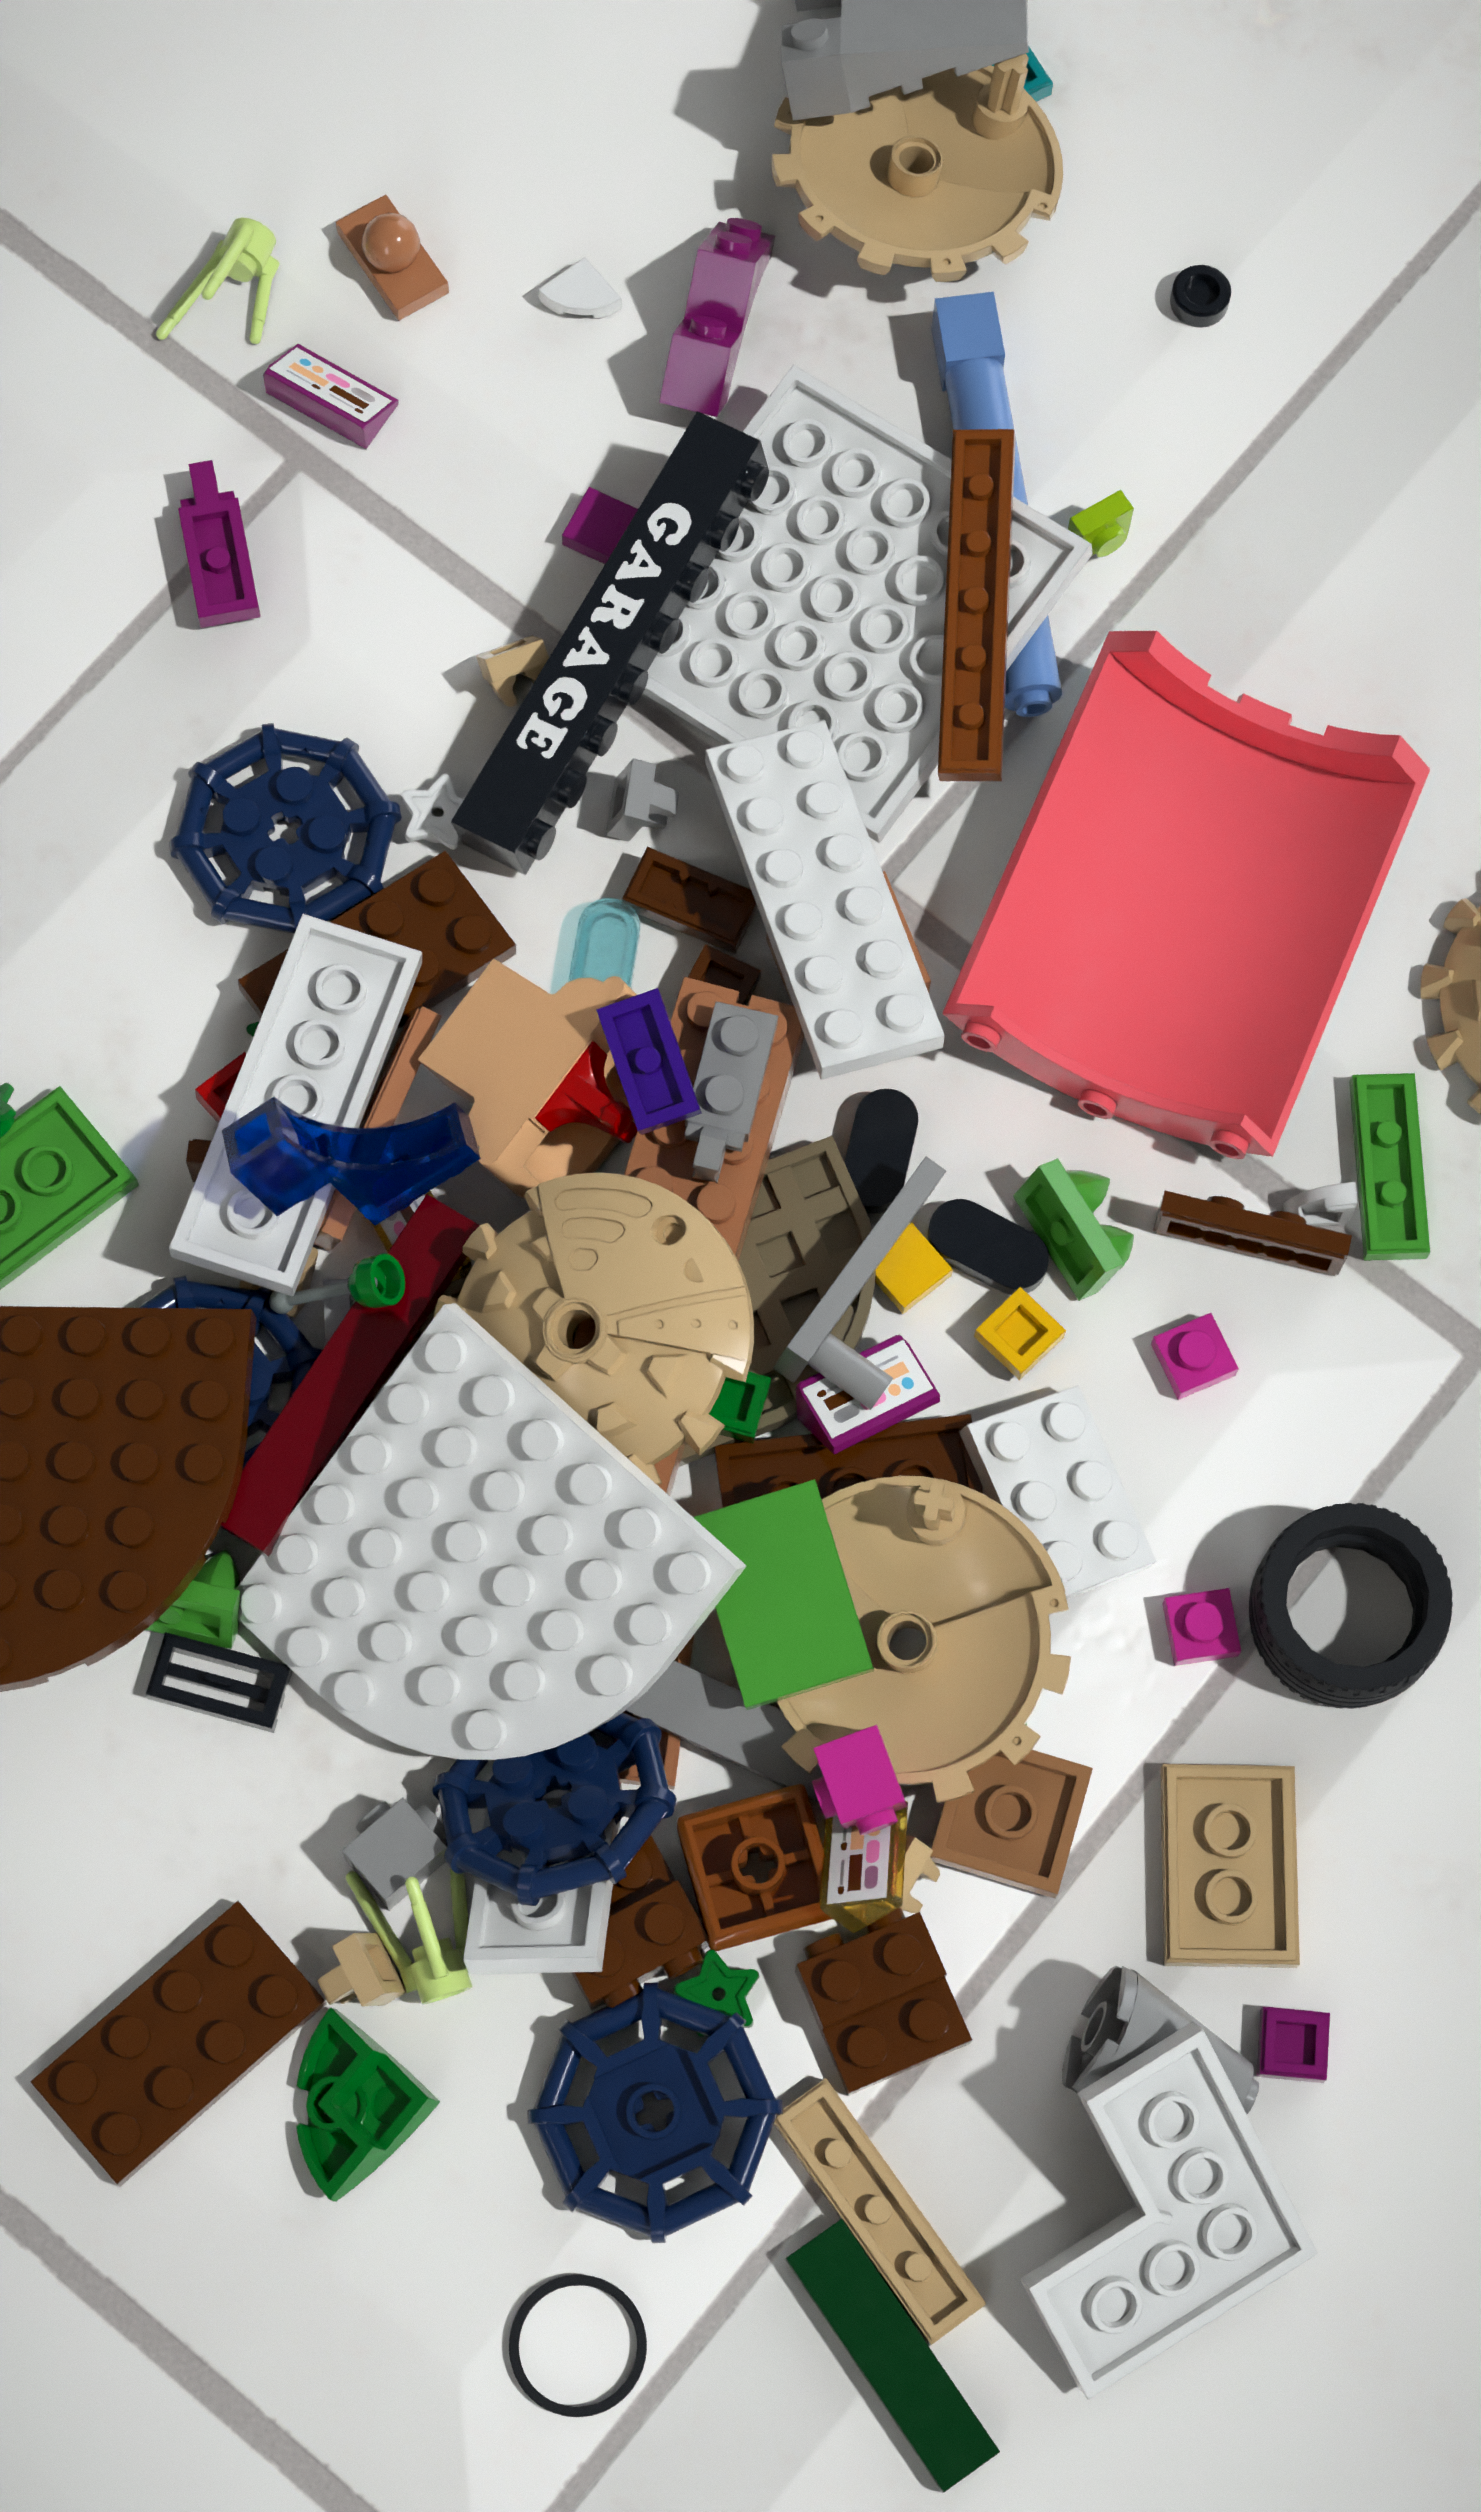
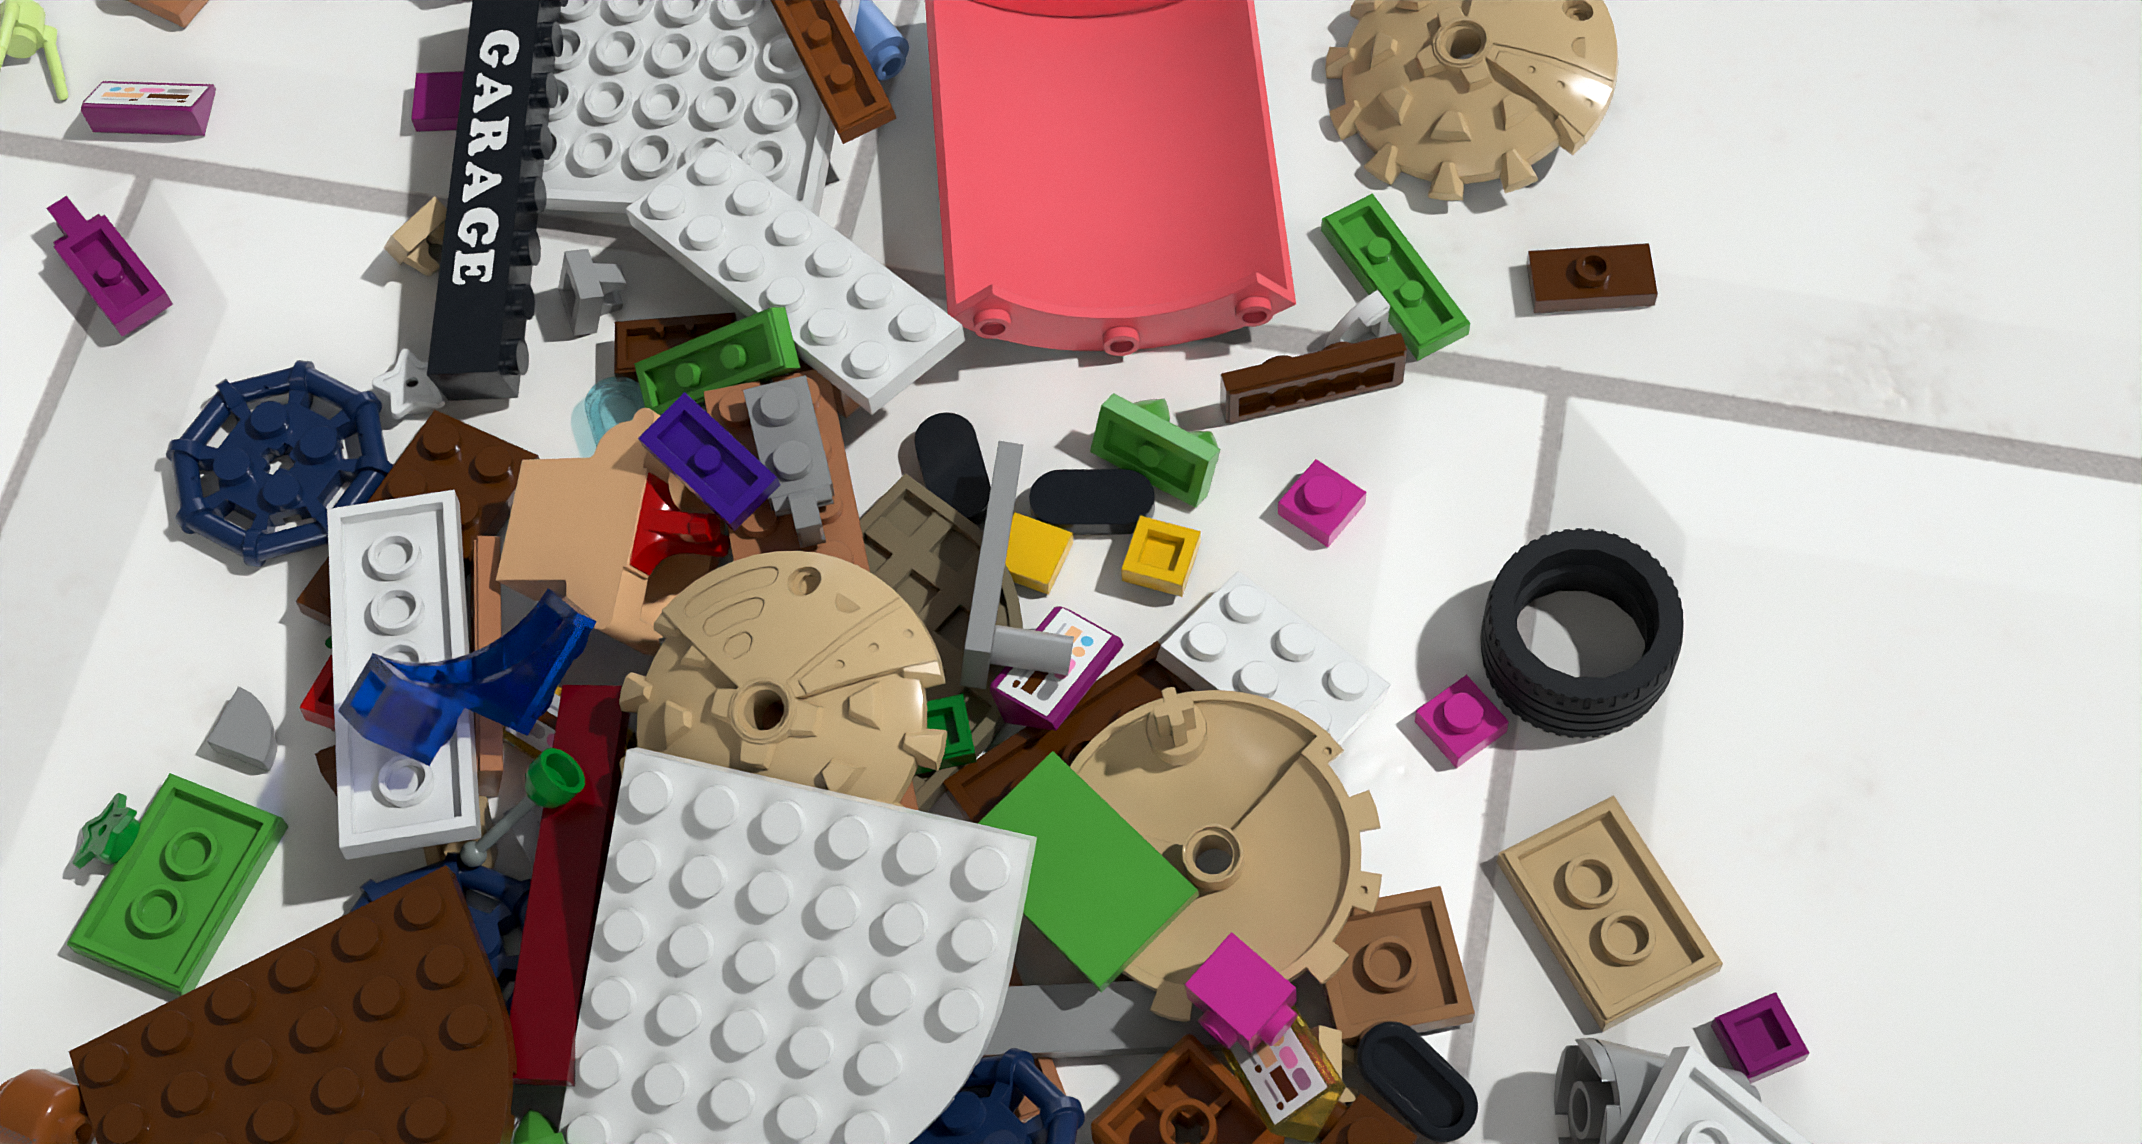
camera: 20 degrees left, 10 degrees down
none -> light grey tile [207,686,277,771]
none -> bright green tile [634,307,800,415]
none -> black tile [1354,1020,1478,1142]

